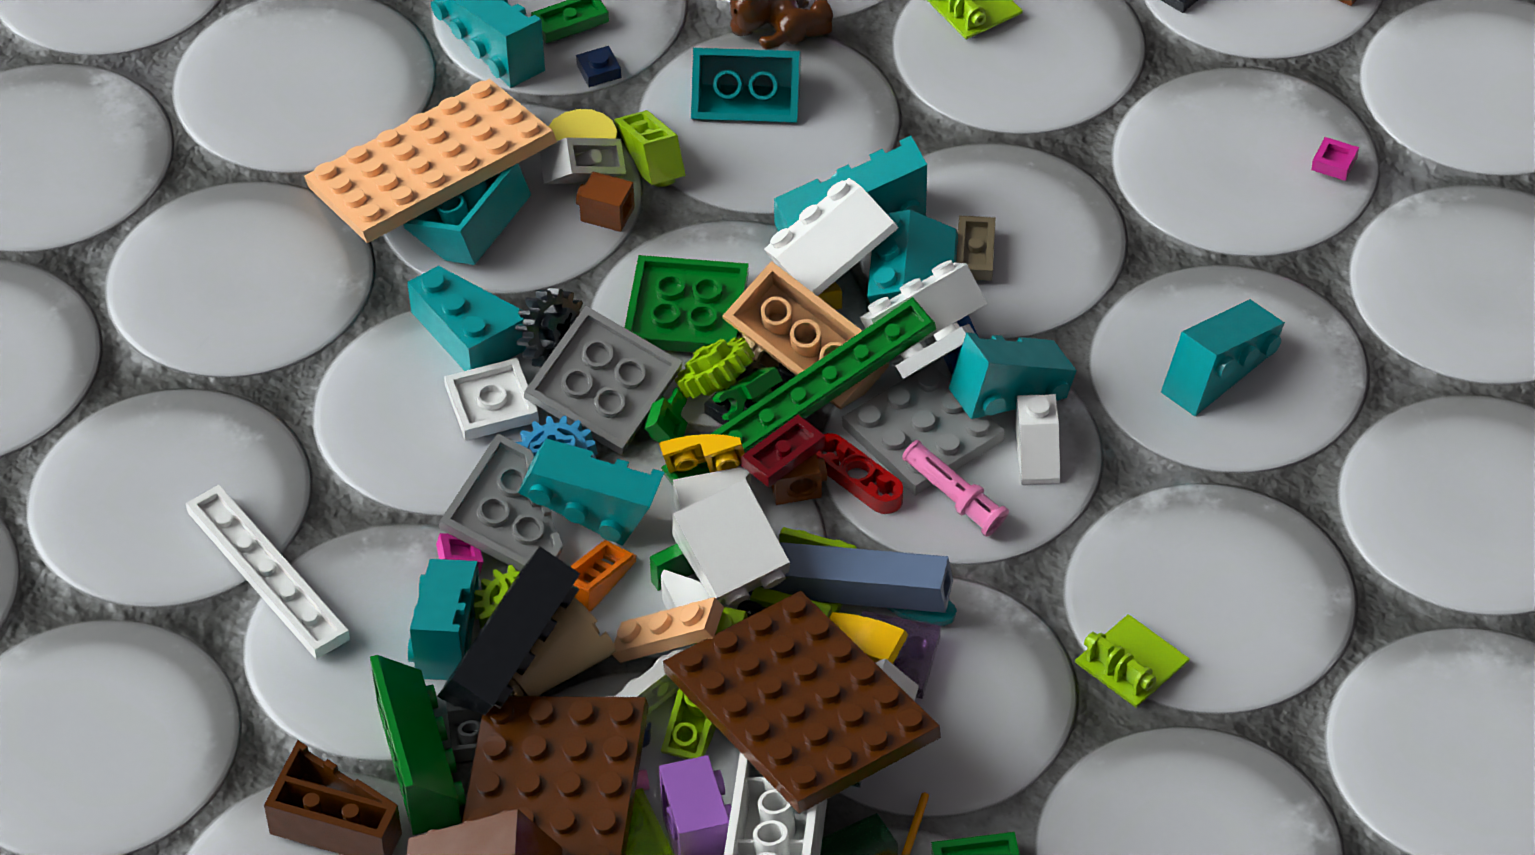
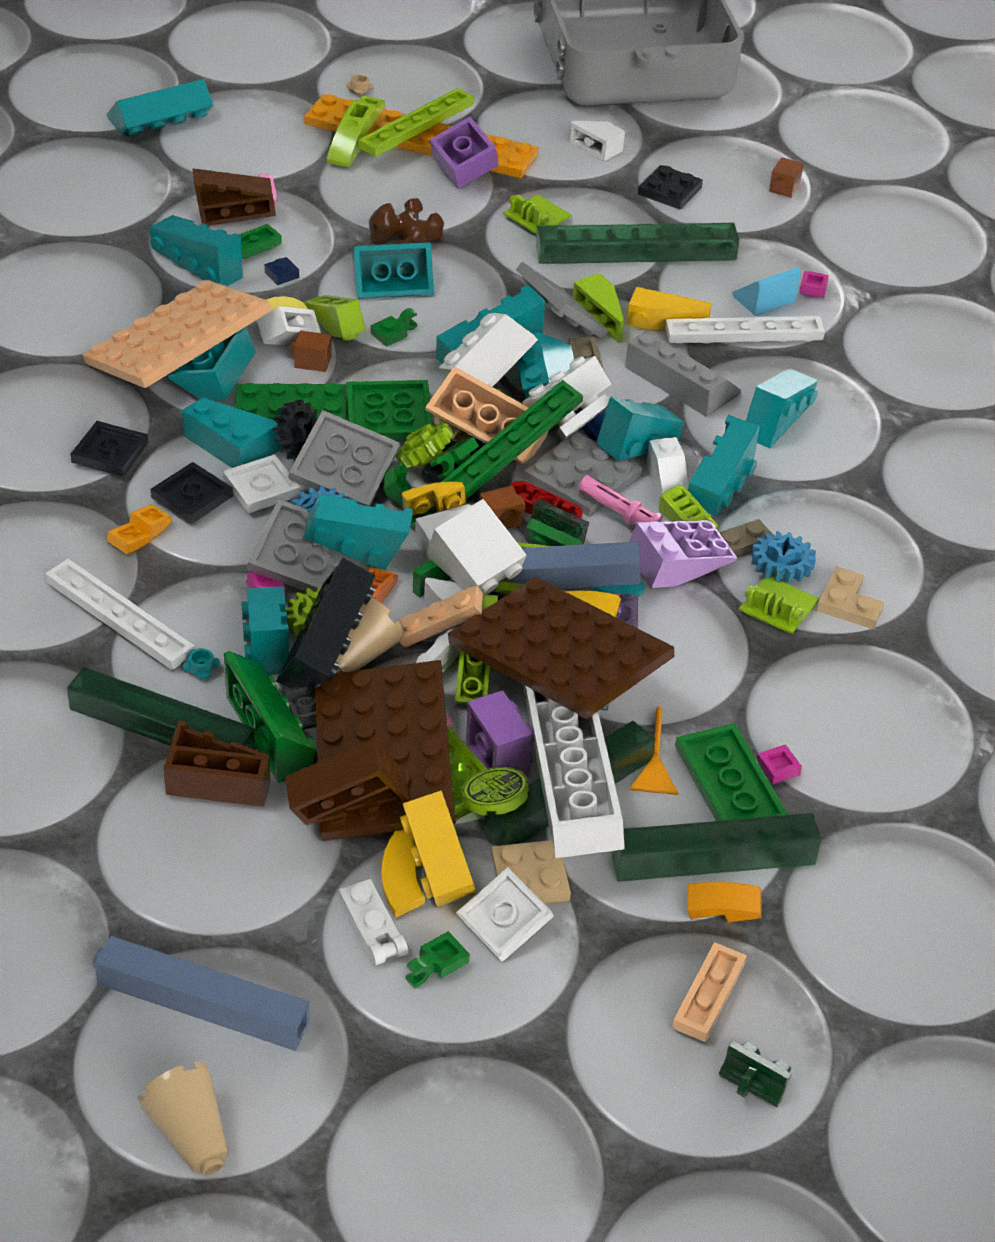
camera: 15 degrees left, 5 degrees down
dark red plate [741,415,825,488] -> none
none -> clear green brick [67,667,258,750]
none -> black plate [70,421,148,477]
none -> light orange slope [107,504,173,554]
none -> black plate [150,462,233,524]
none -> teal plate [183,648,221,679]
none -> green plate [235,383,346,420]
none -> green plate [370,308,418,347]
none -> light grey plate [516,262,609,339]
none -> green plate [526,518,583,546]
none -> clear green plate [530,500,590,545]
none -> clear green brick [536,222,740,264]
none -> lime slope [573,273,624,343]
none -> light grey slope [625,331,741,417]
none -> yellow slope [627,287,712,331]
none -> lavender slope [629,520,737,588]
none -> lime slope [658,484,719,530]
none -> white plate [665,316,825,344]
none -> teal wedge [688,415,760,517]
none -> dark tan plate [719,519,774,557]
none -> medium azure slope [732,267,801,316]
none -> dark azure gear [751,531,816,584]
none -> tan plate [817,566,884,629]

